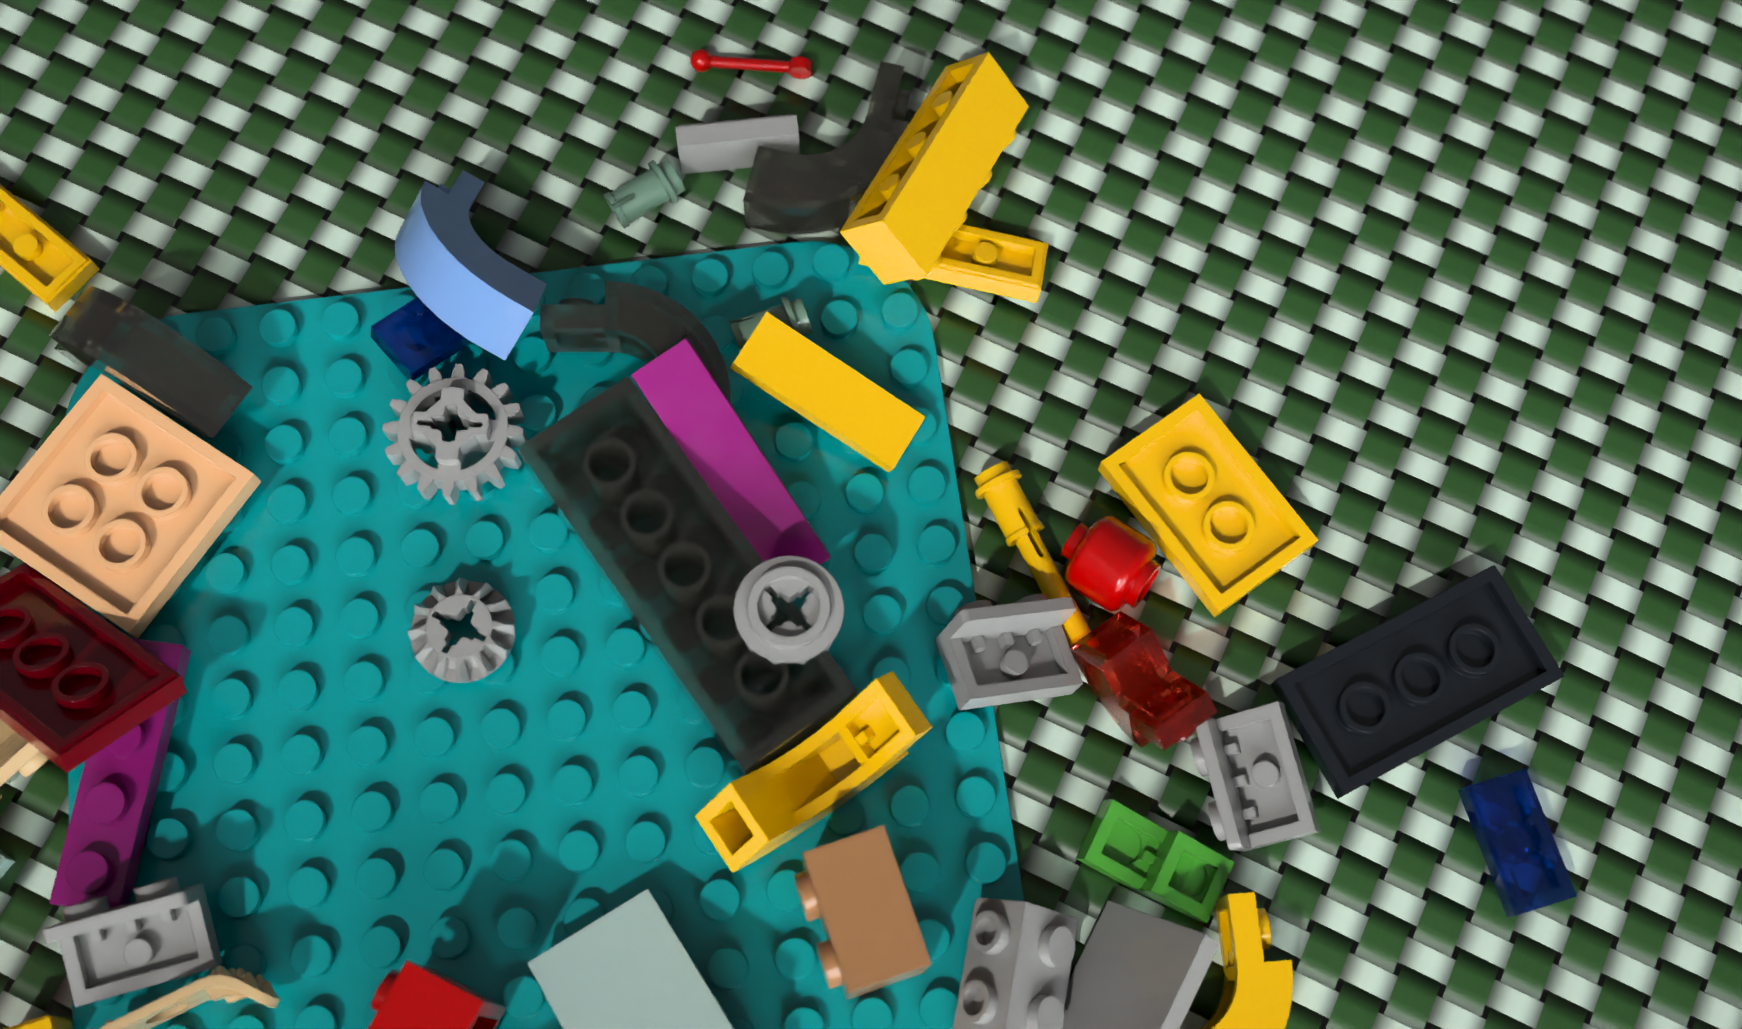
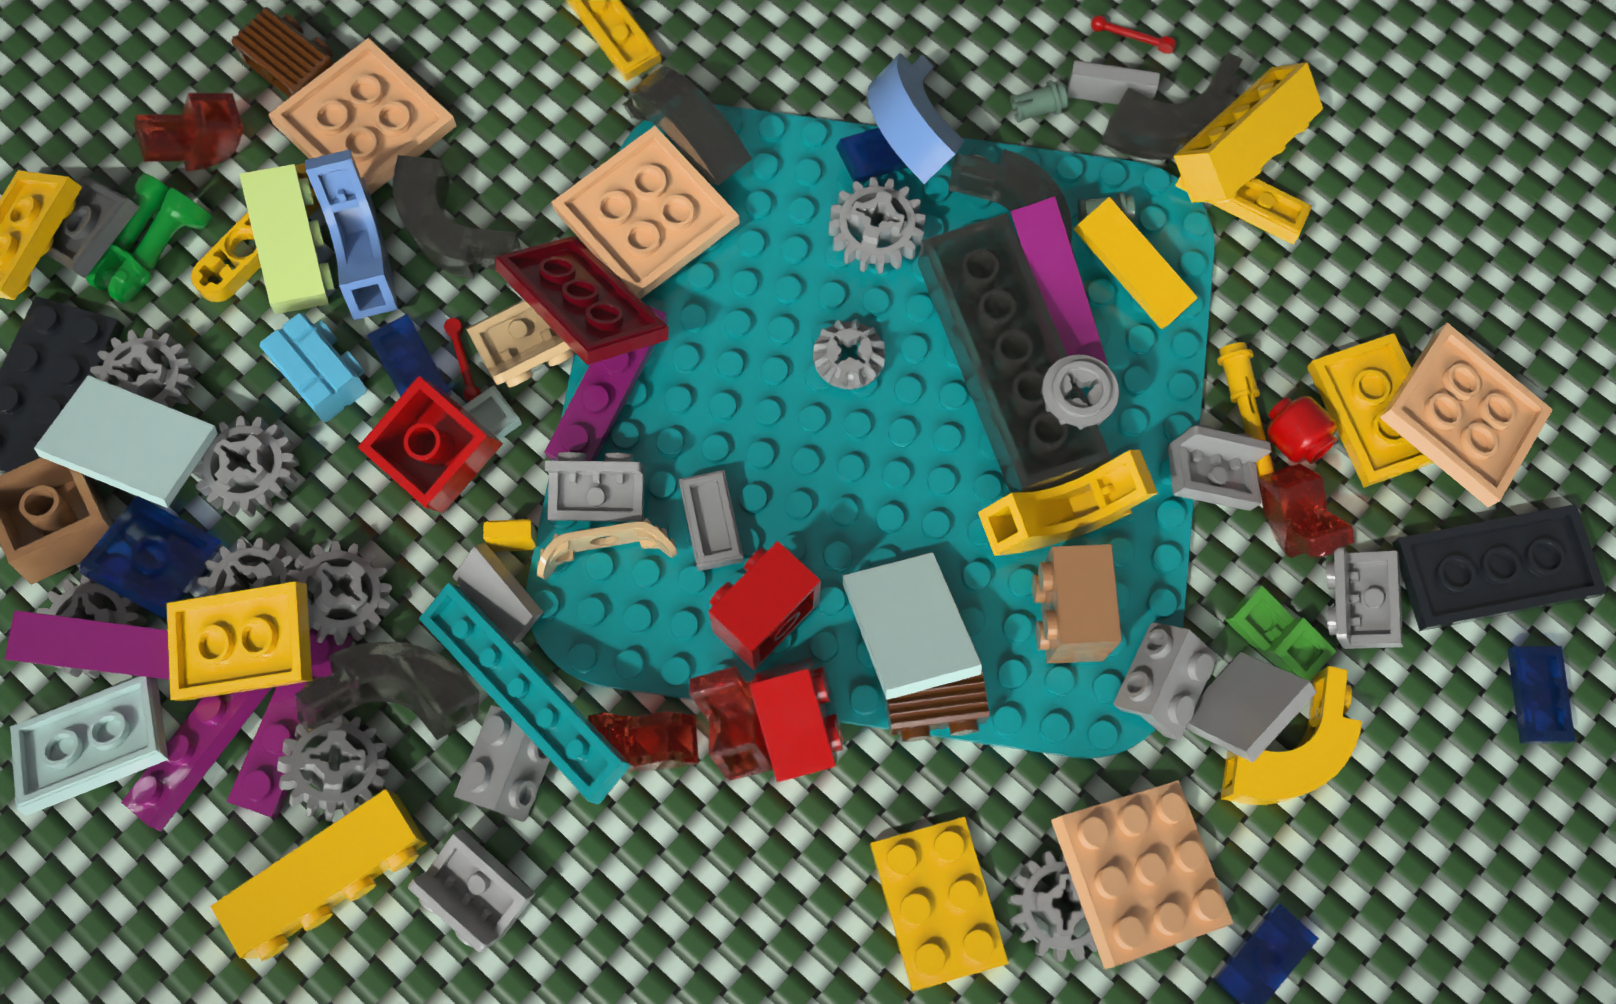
camera: 20 degrees right, 0 degrees up
none -> light grey tile [679,470,744,571]
none -> light nougat plate [1380,322,1553,507]

